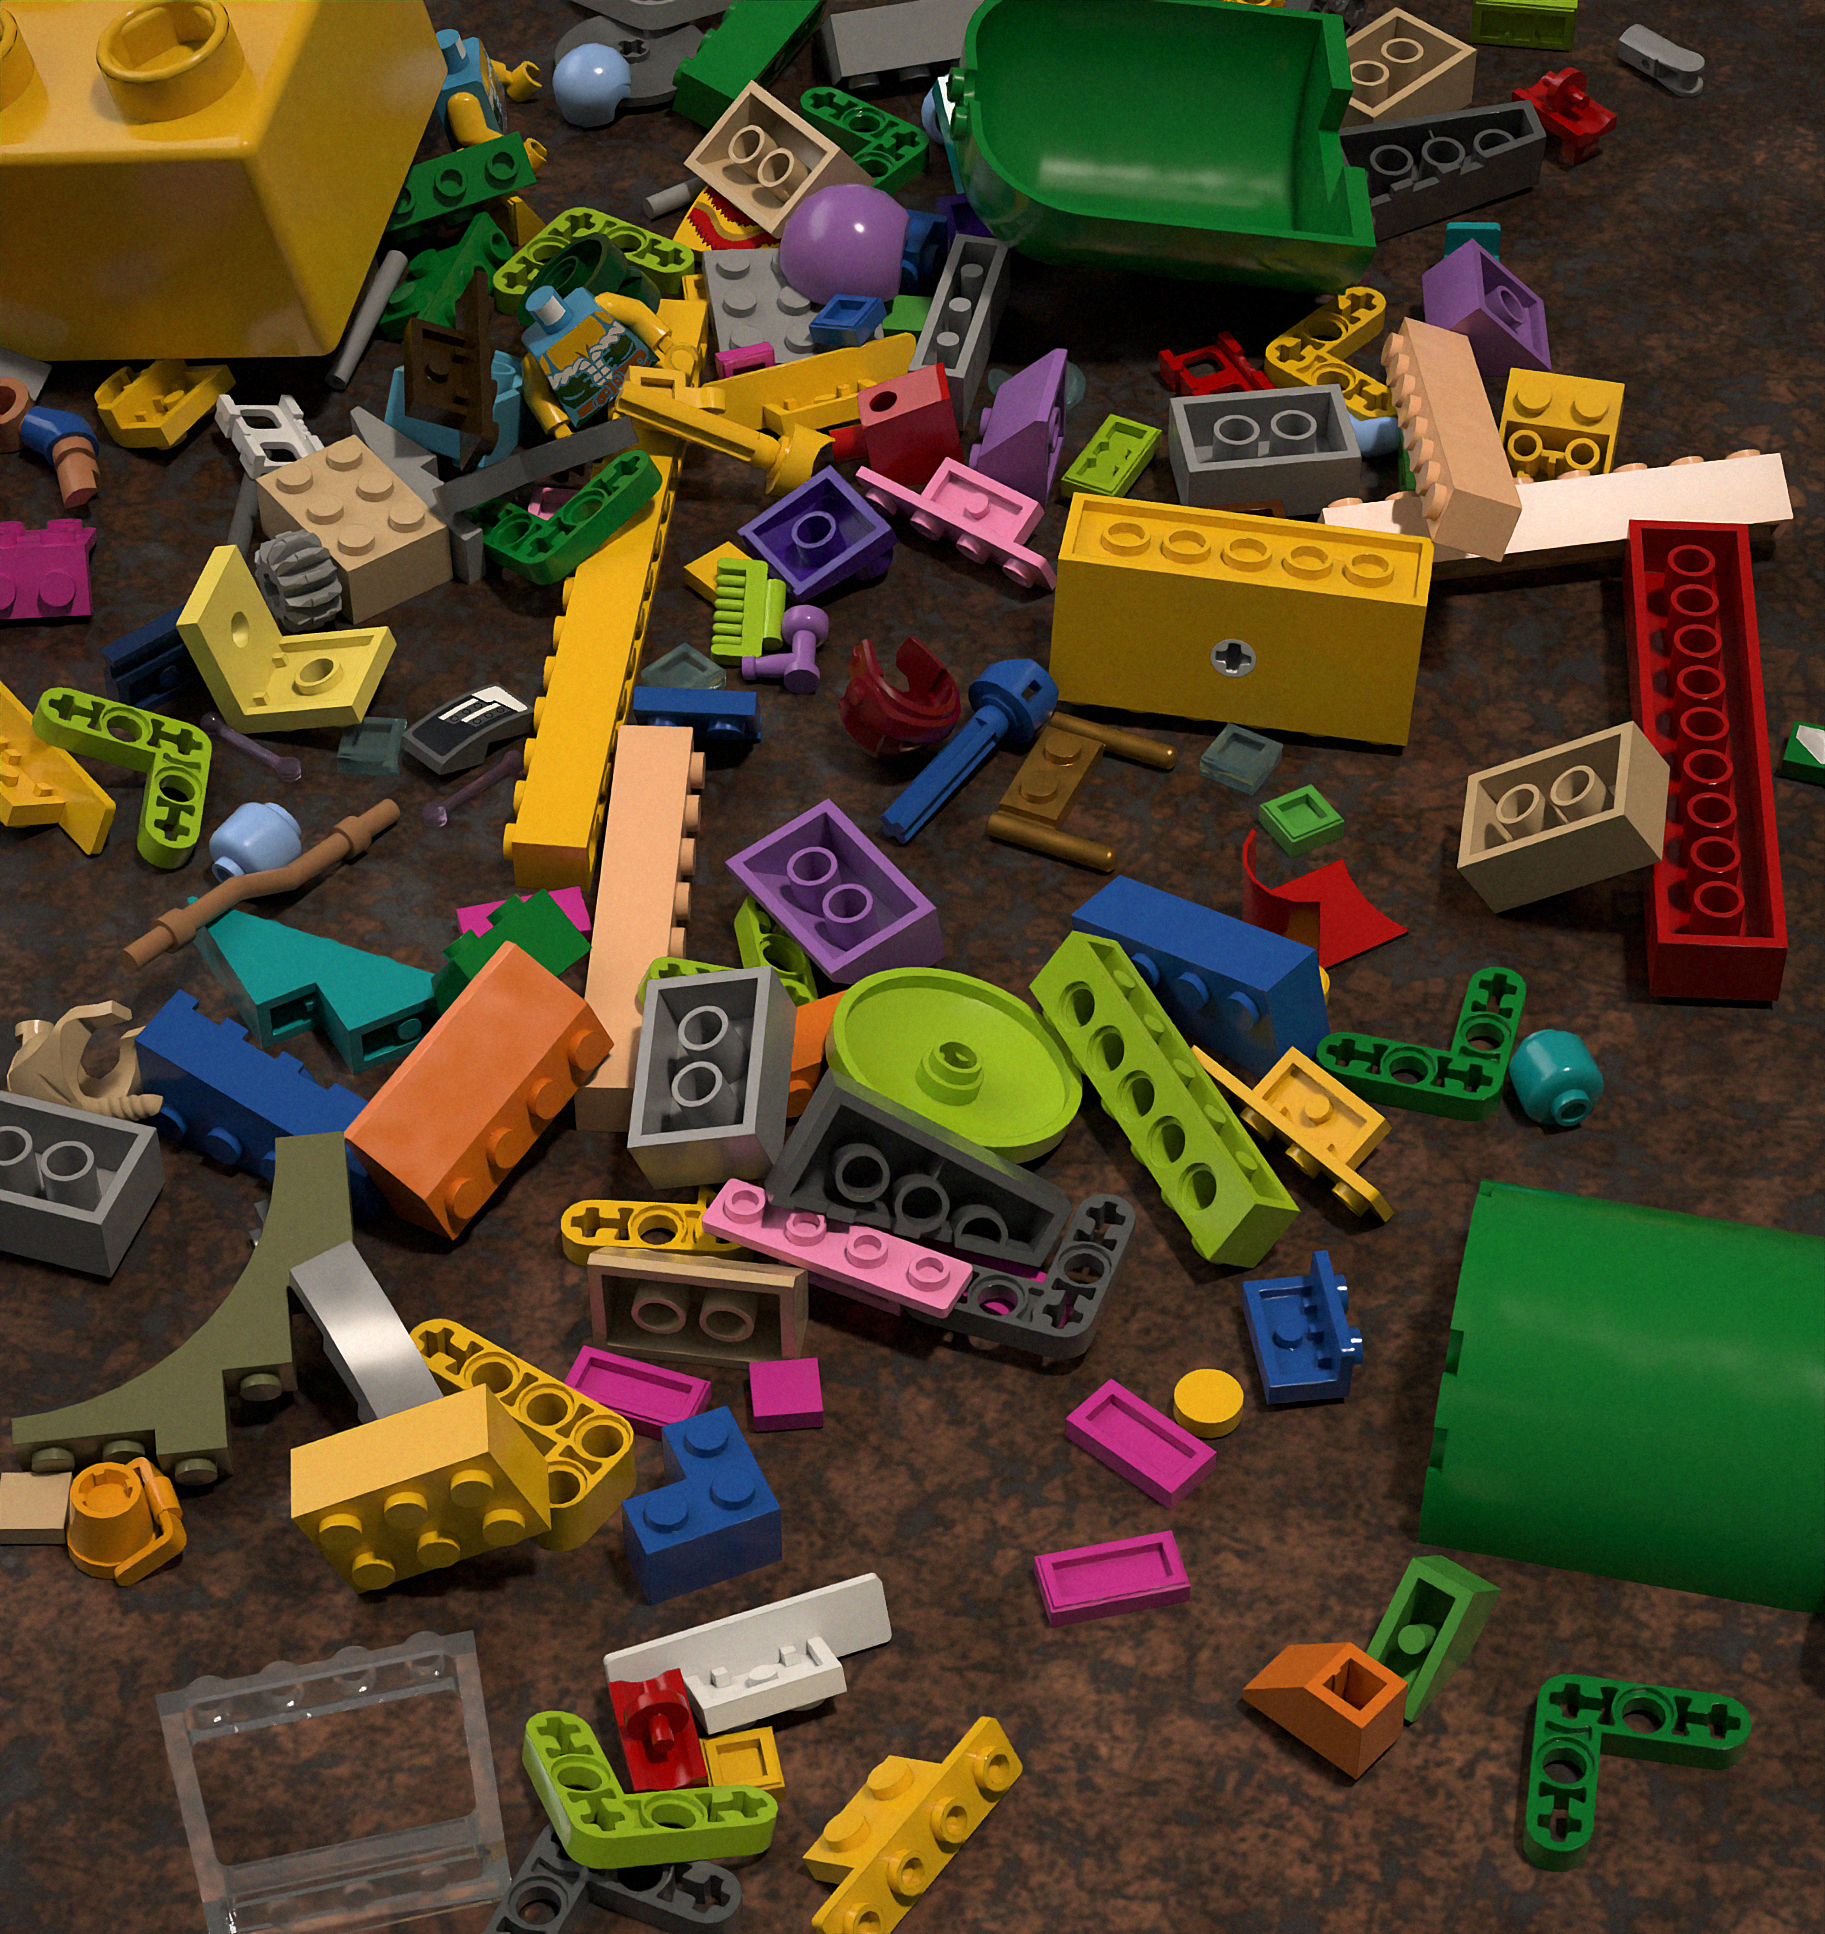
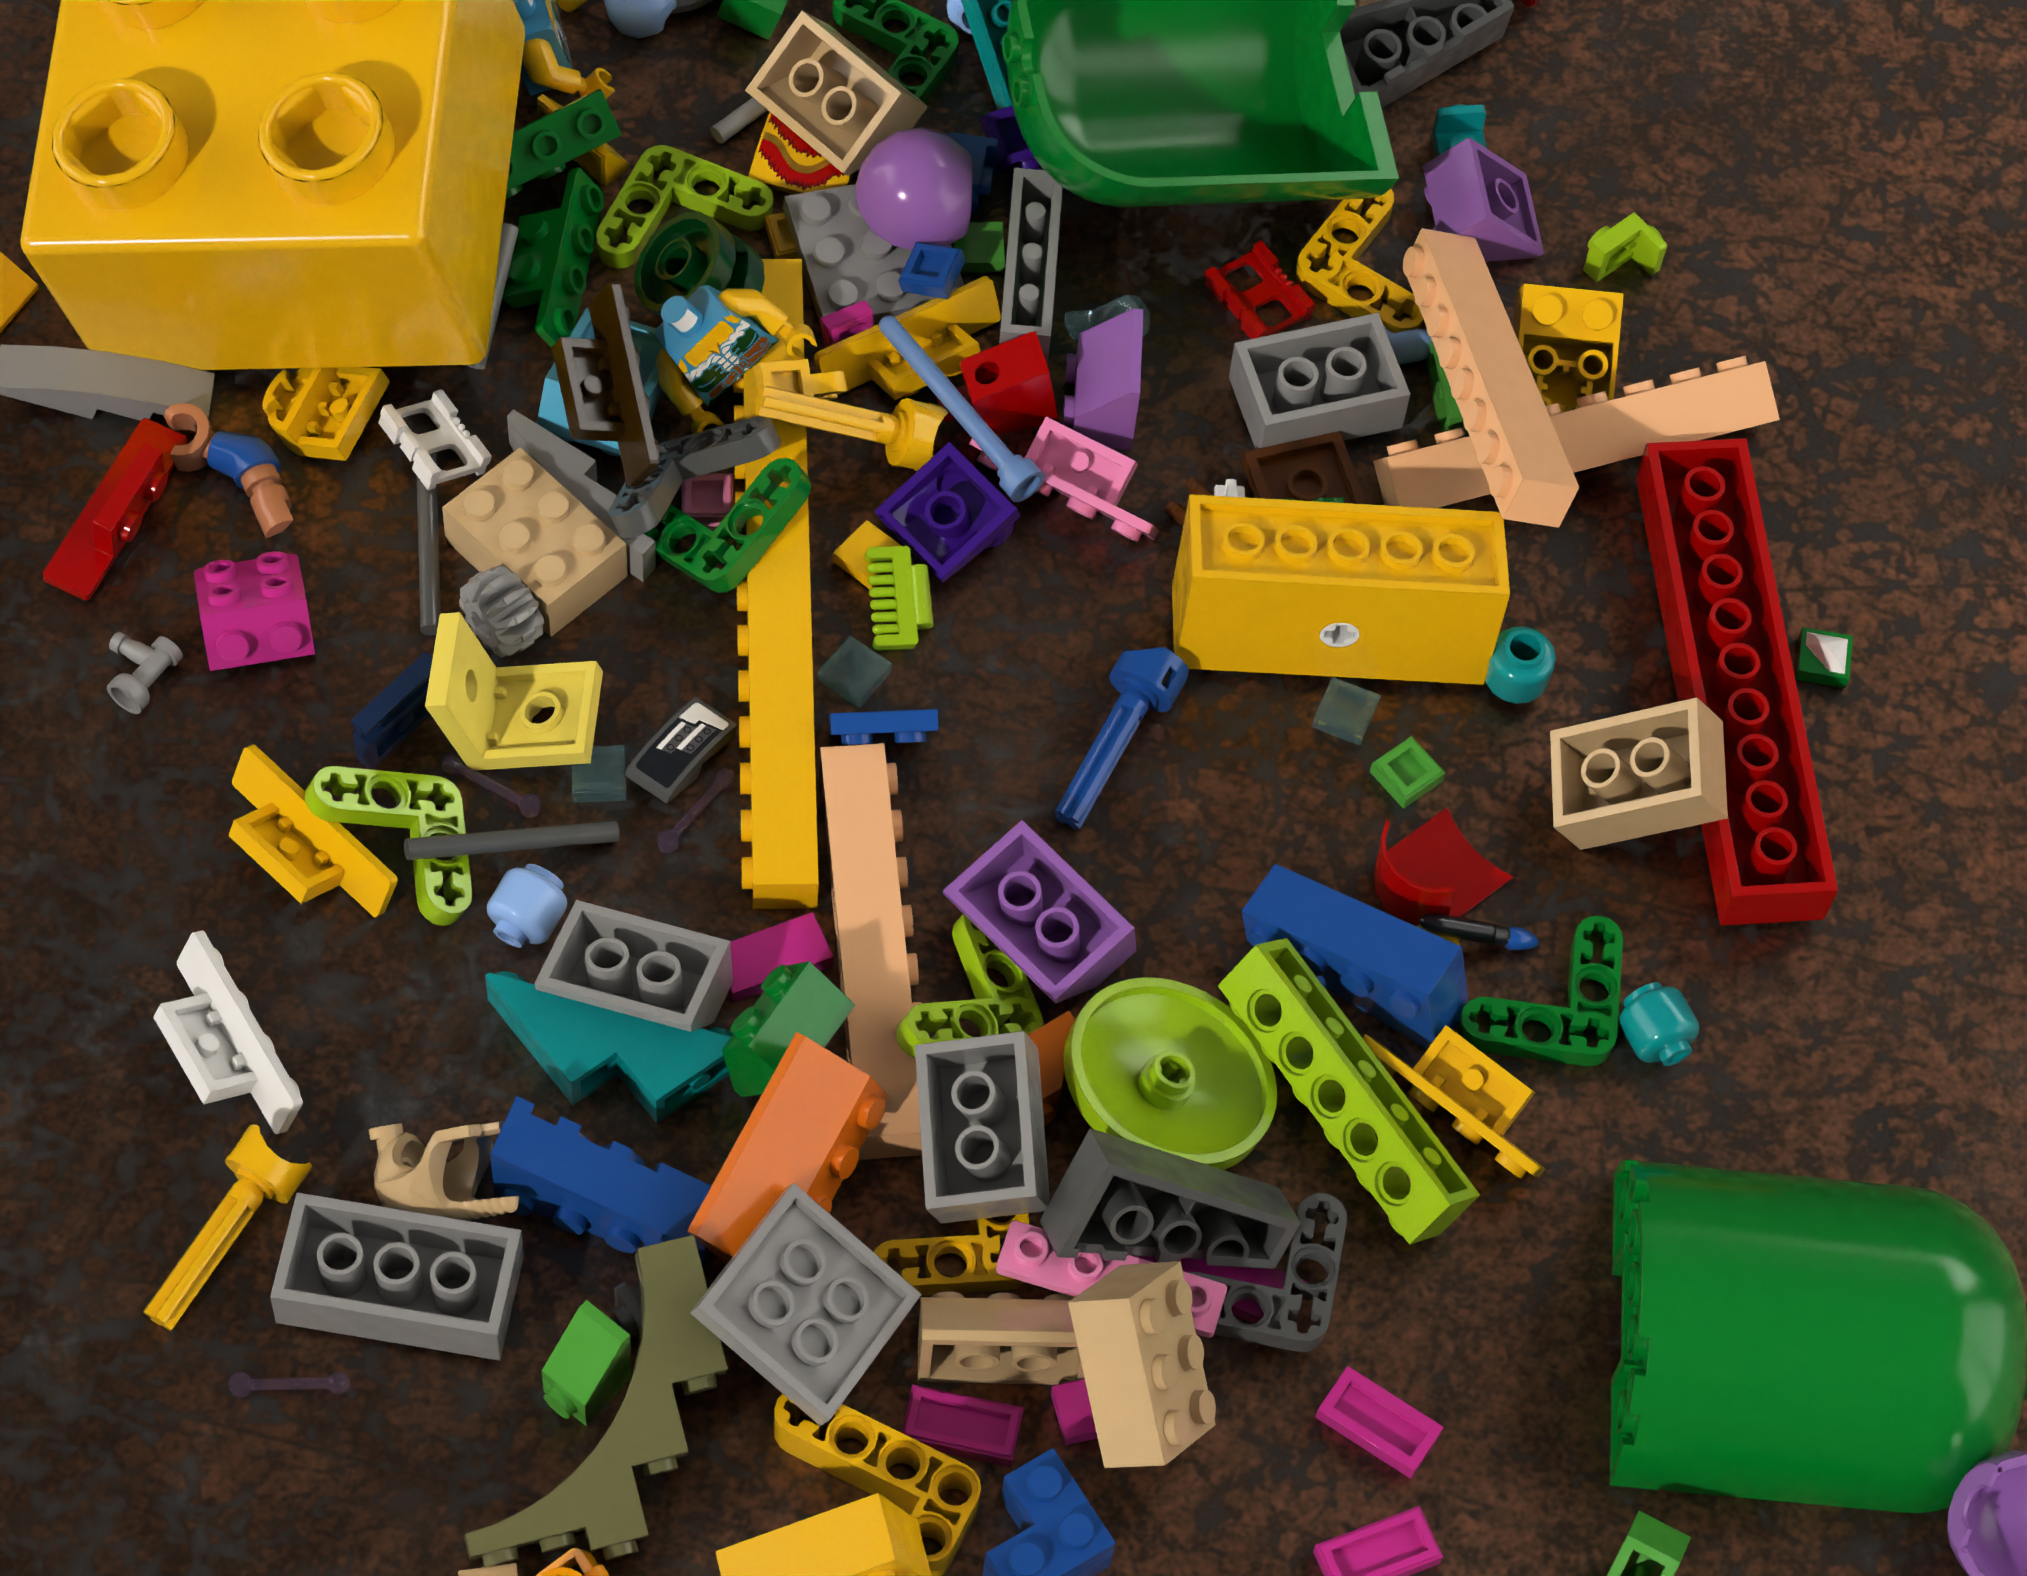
camera: 15 degrees left, 15 degrees up
medium nougat bar [118,799,401,973] -> none
light grey slope [289,1240,444,1425] -> none
medium lavender piece [742,605,829,694] -> none
dark red helmet [838,635,961,762] -> none
pearl gold plate [987,711,1178,872] -> none
lime plate [1061,414,1162,498] -> none
yellow tile [1173,1369,1244,1438] -> none
blue bracket [1241,1250,1363,1404] -> none
none -> dark grey bar [404,820,619,860]
none -> light grey slope [535,900,733,1032]
none -> bright green slope [542,1300,632,1426]
none -> light grey plate [690,1183,922,1426]
none -> medium blue piece [879,315,1045,502]
none -> tan brick [1068,1261,1216,1468]
none -> black piece [1419,913,1539,951]
none -> teal head [1485,626,1556,704]
none -> lime bracket [1583,212,1667,283]

